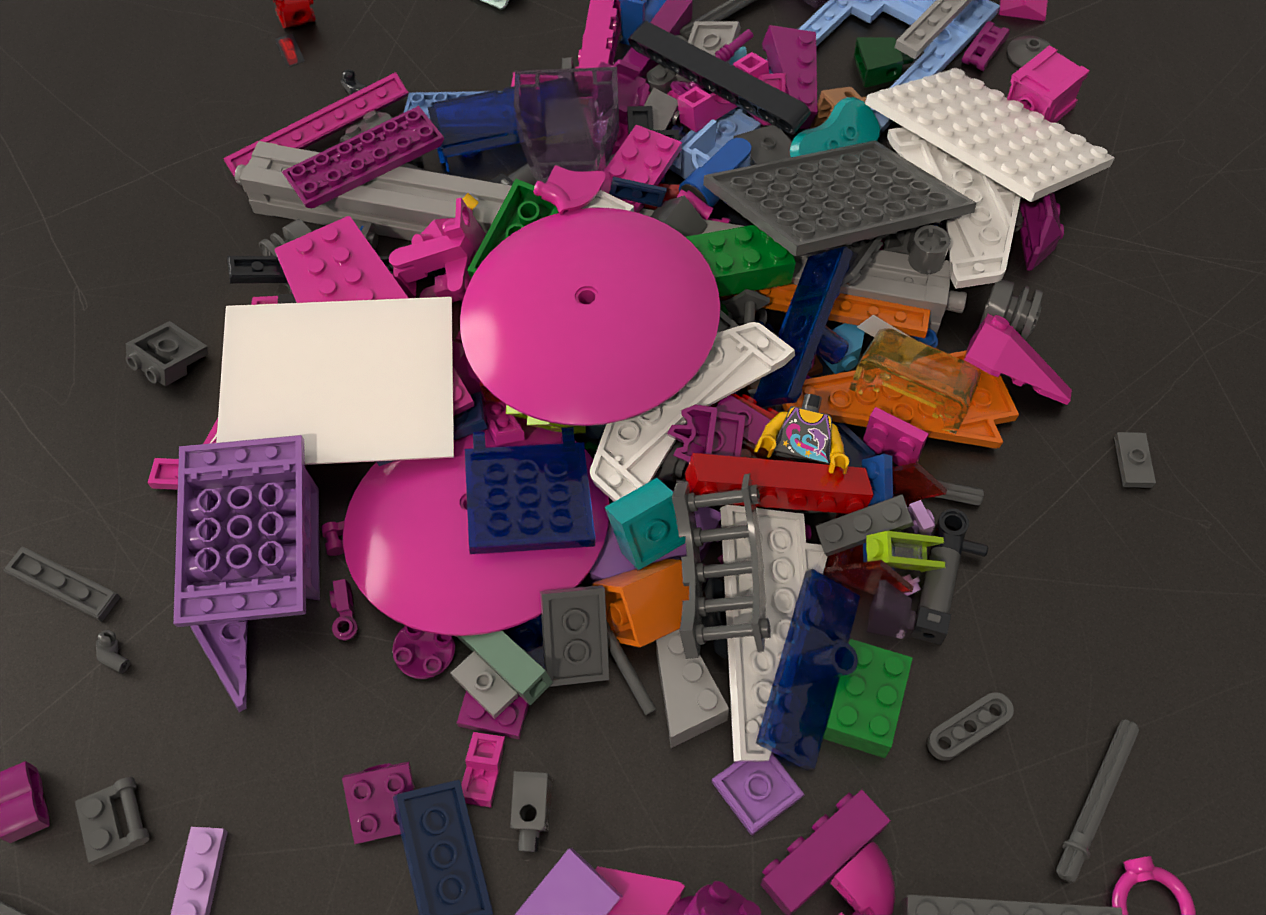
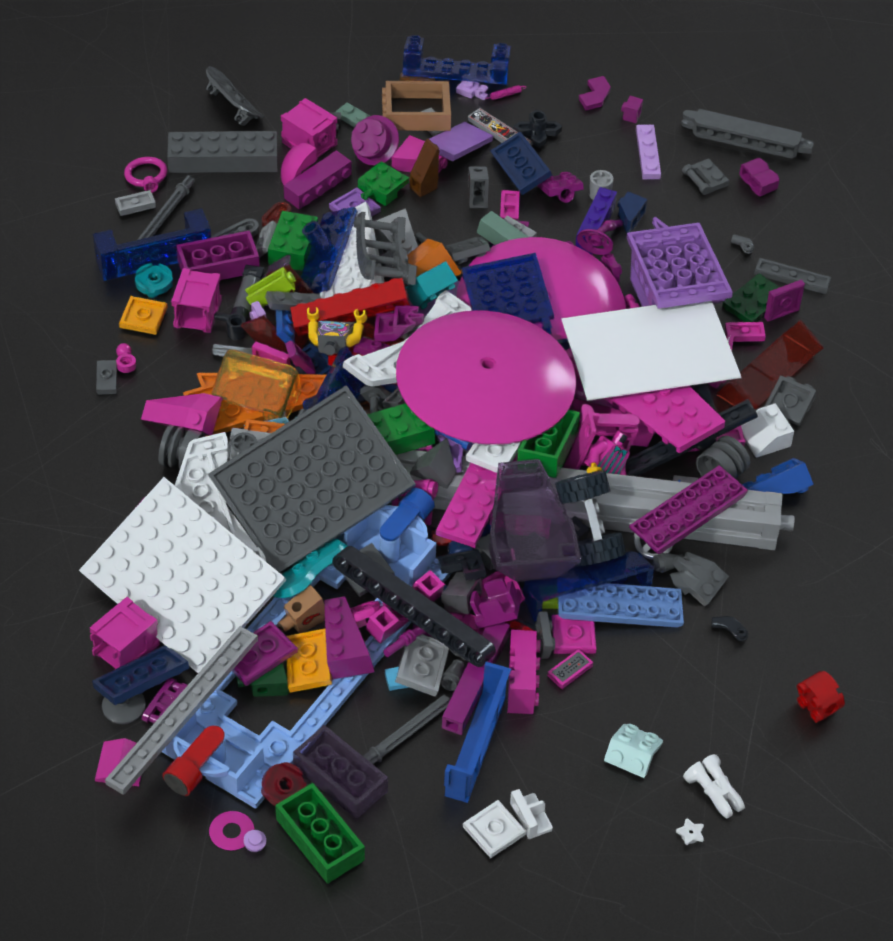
camera: 170 degrees right, 10 degrees down
dark pink tile [223,72,409,181] -> none
sticker [275,34,305,67] -> none
dark pink arm [533,165,606,215] -> none
dark blue slope [609,177,667,207] -> none
none -> dark blue plate [92,645,189,705]
none -> clear blue plate [93,208,211,281]
none -> light grey plate [115,190,156,216]
none -> dark pink plate [116,343,136,373]
none -> light orange plate [119,296,168,335]
none -> teal plate [135,263,173,298]
none -> dark pink container [171,268,222,333]
none -> magenta brick [176,230,260,280]
none -> magenta tile [232,621,298,686]
none -> light grey plate [256,221,277,258]
none -> clear red plate [262,202,291,227]
none -> magenta plate [285,340,316,374]
none -> light orange plate [286,628,332,693]
none -> green plate [358,161,409,206]
none -> reddish brown slope [410,139,440,197]
none -> tile [547,649,593,689]
none -> black plate [555,470,626,566]
none -> dark purple brick [575,187,617,255]
none -> magenta dish [577,220,623,255]
none -> light grey piece [588,170,613,200]
none -> dark blue slope [617,192,647,233]
none -> clear red piece [716,320,824,410]
none -> dark green plate [722,273,780,322]
none -> white slope [741,403,794,458]
none -> blue wedge [742,458,814,494]
none -> magenta plate [764,280,805,322]

